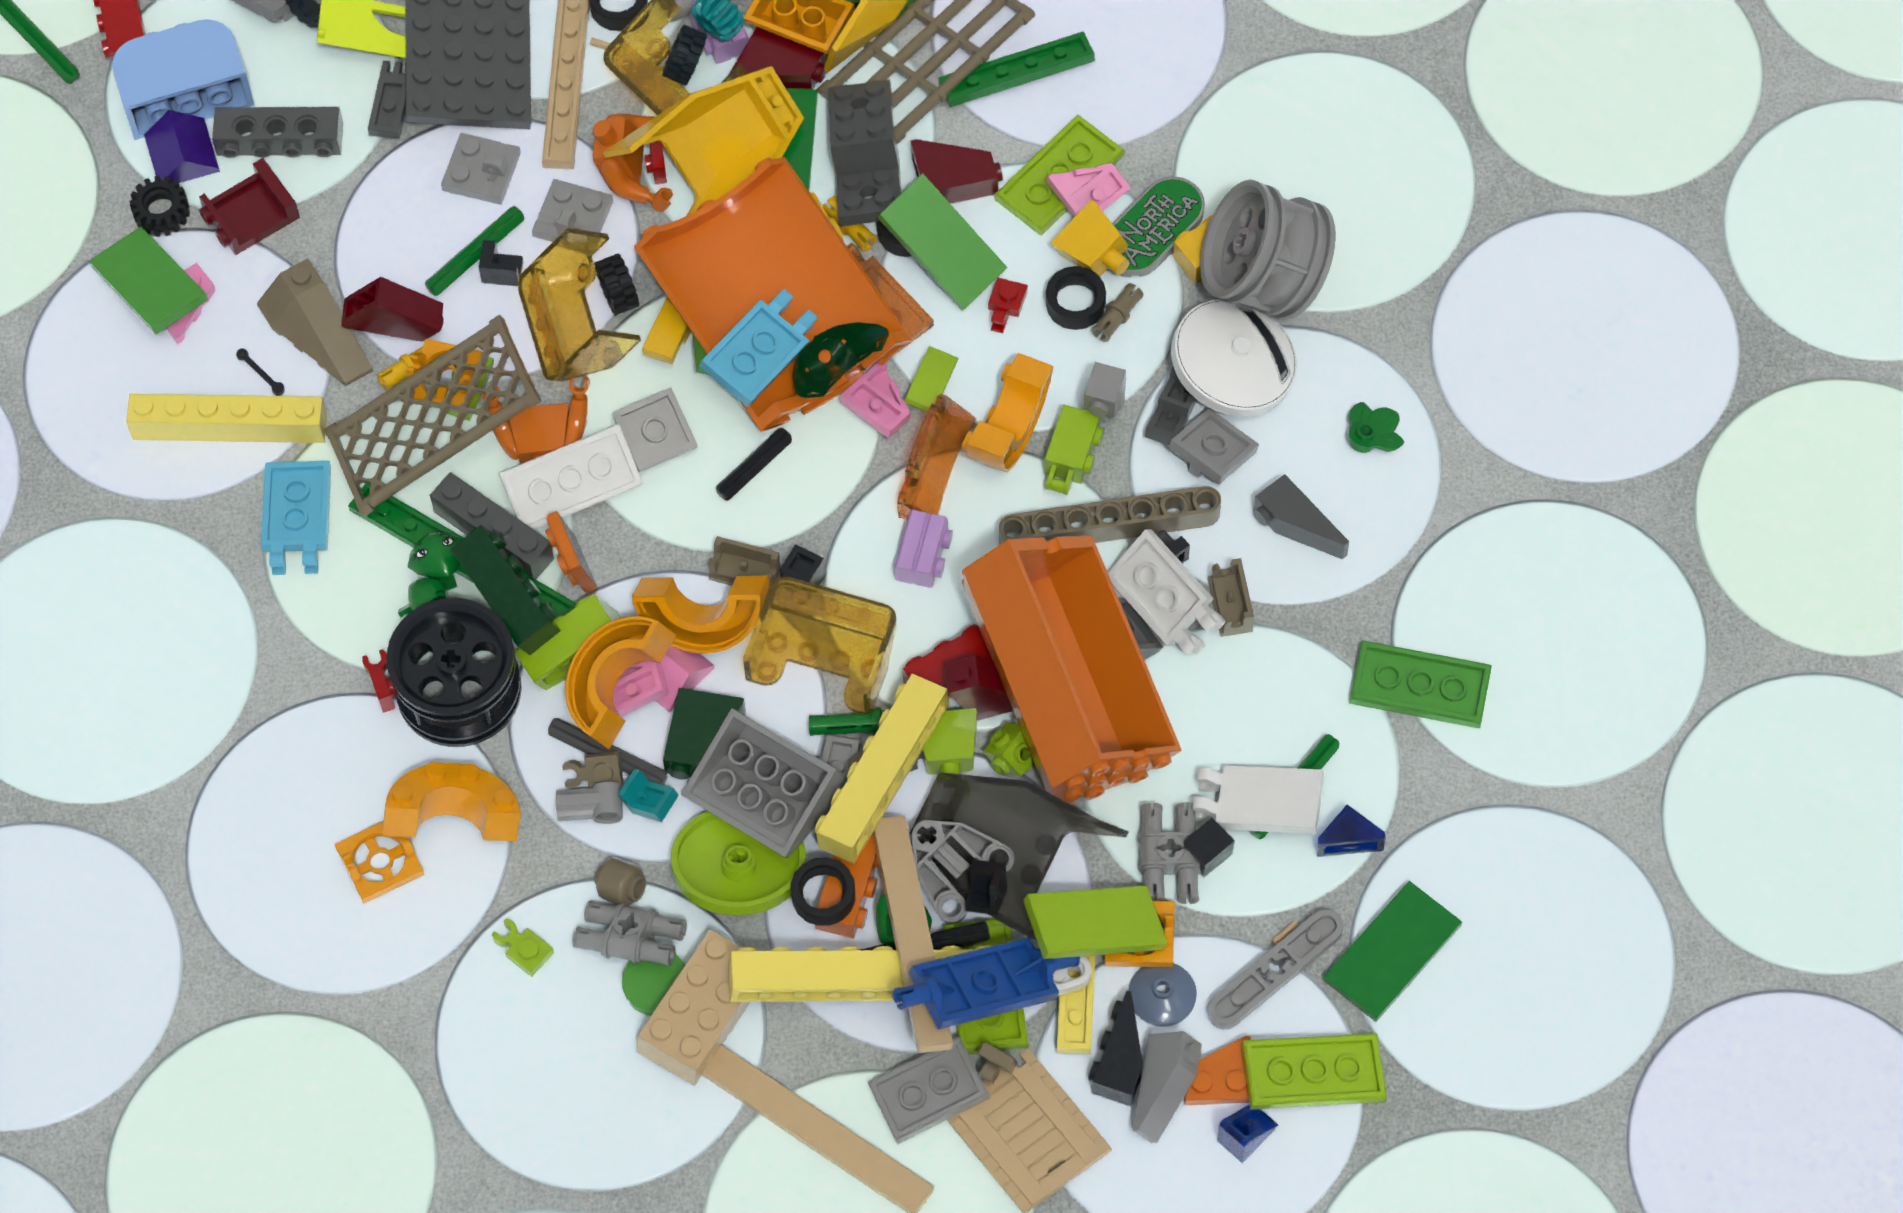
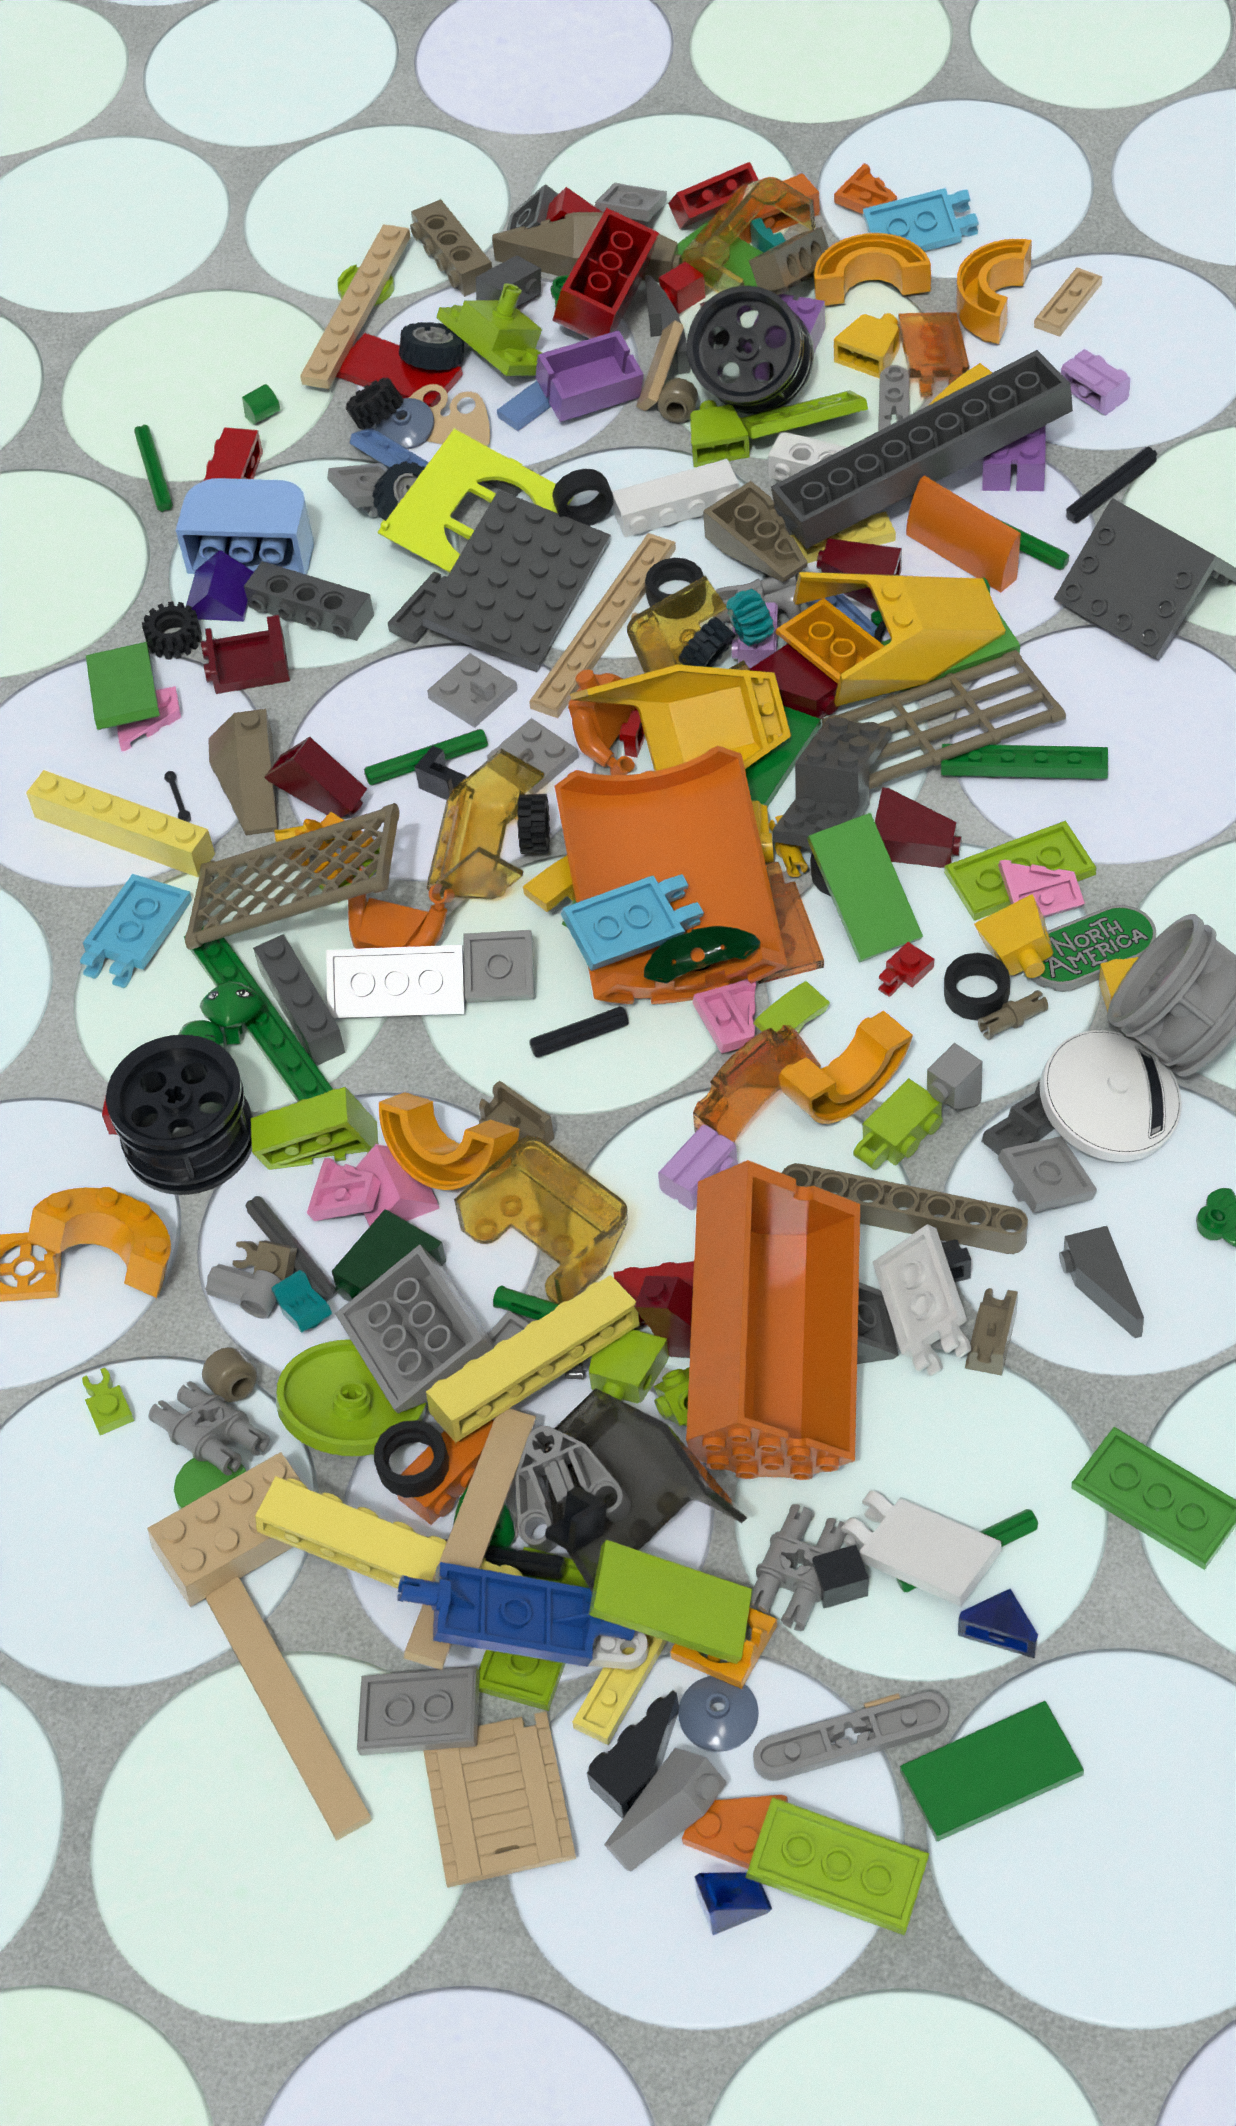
camera: 30 degrees right, 10 degrees down
dark green brick [450,525,561,655] -> none
orange tile [545,511,598,593] -> none
light orange brick [565,616,676,749] -> none
black panel [779,544,826,601] -> none
dark tan tile [978,1042,1018,1084] -> none

